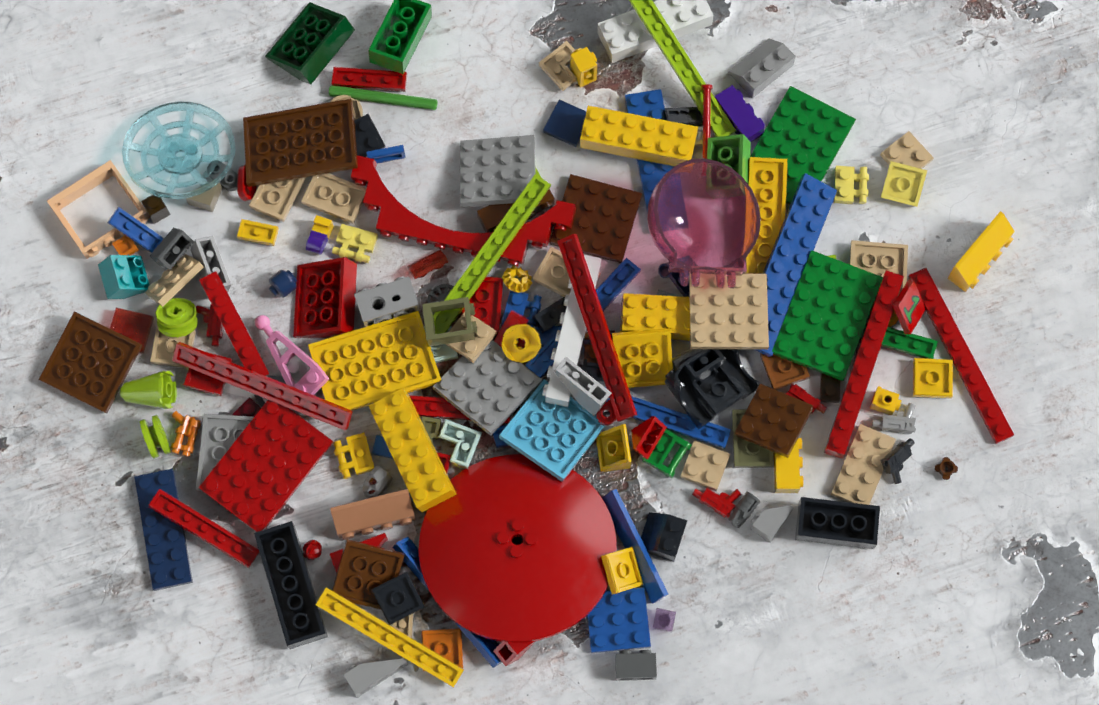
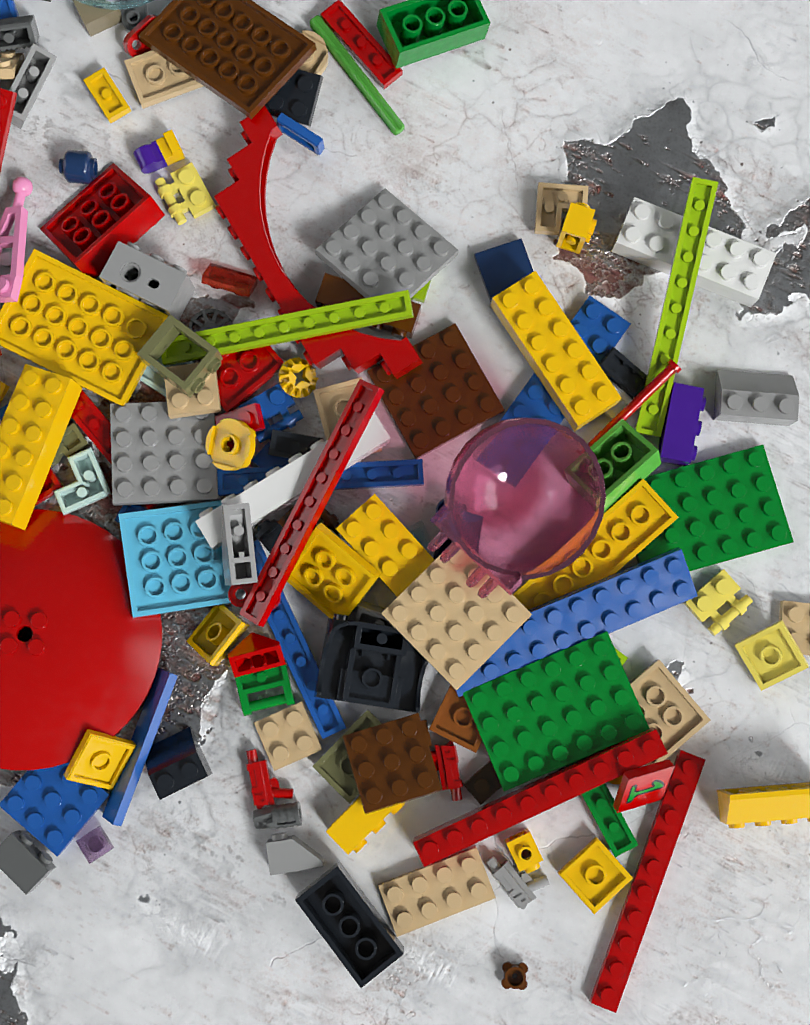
camera: 45 degrees right, 10 degrees up
tan plate [301,173,367,224] -> none
black piece [881,438,915,484] -> none

